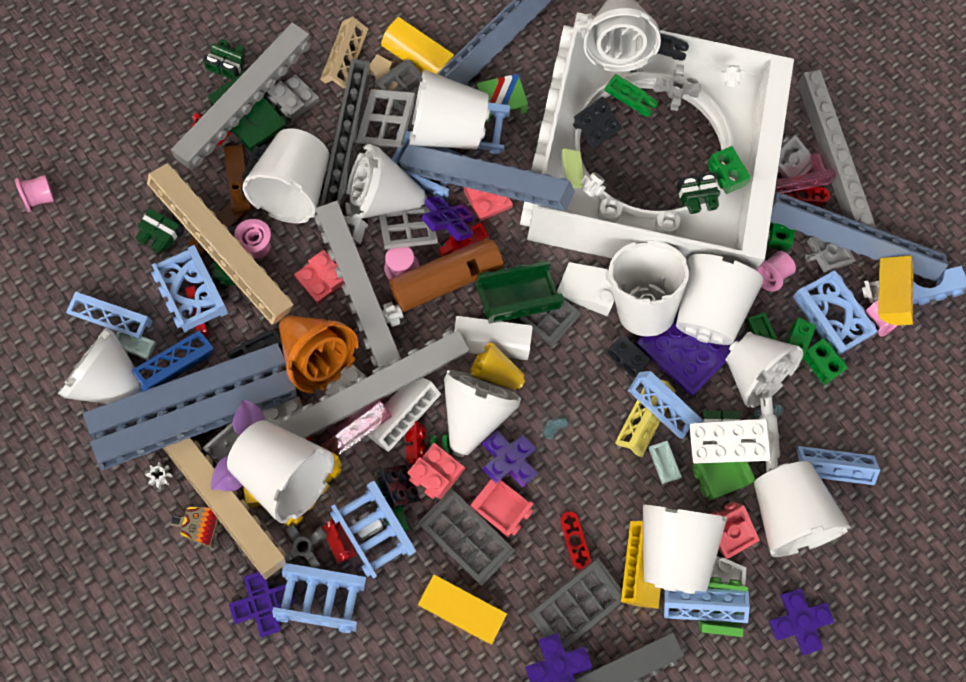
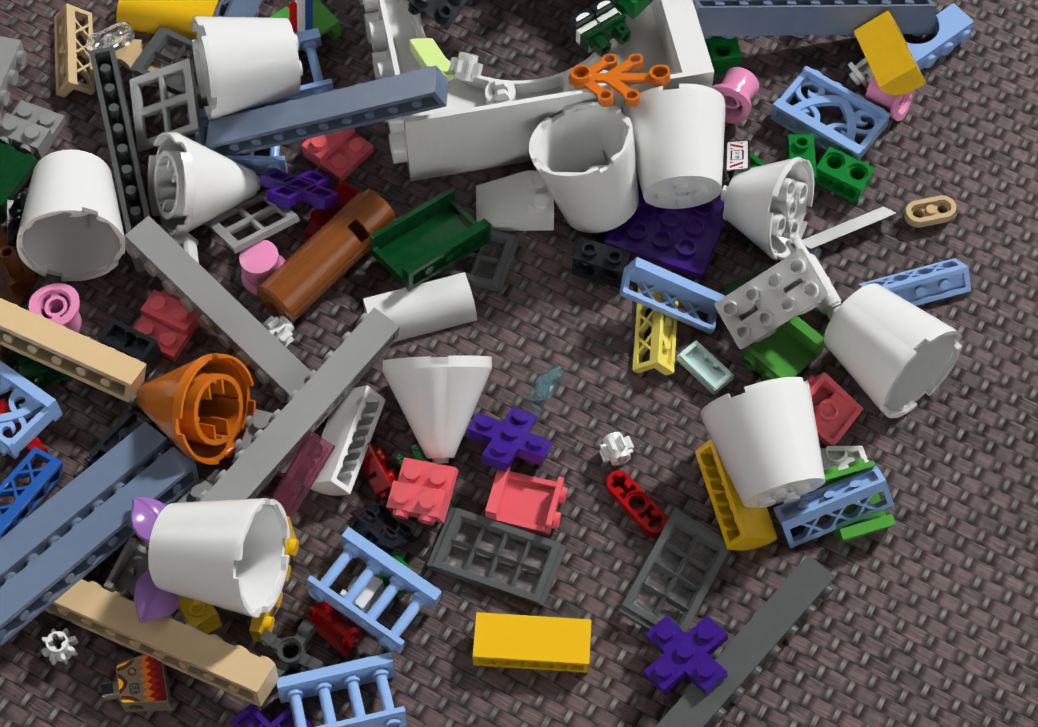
camera: 15 degrees left, 10 degrees down
yellow cone [470,342,525,390] -> none
dark purple plate [769,589,835,655] -> none
light grey plate [805,237,856,273] -> none
none -> clear plate [86,22,135,51]
none -> black brick [98,318,162,377]
none -> orange plant [568,53,671,107]
none -> white gear [599,432,634,466]
none -> white sticker [724,140,750,171]
none -> white sticker [802,206,896,249]
none -> tan plate [904,195,956,228]

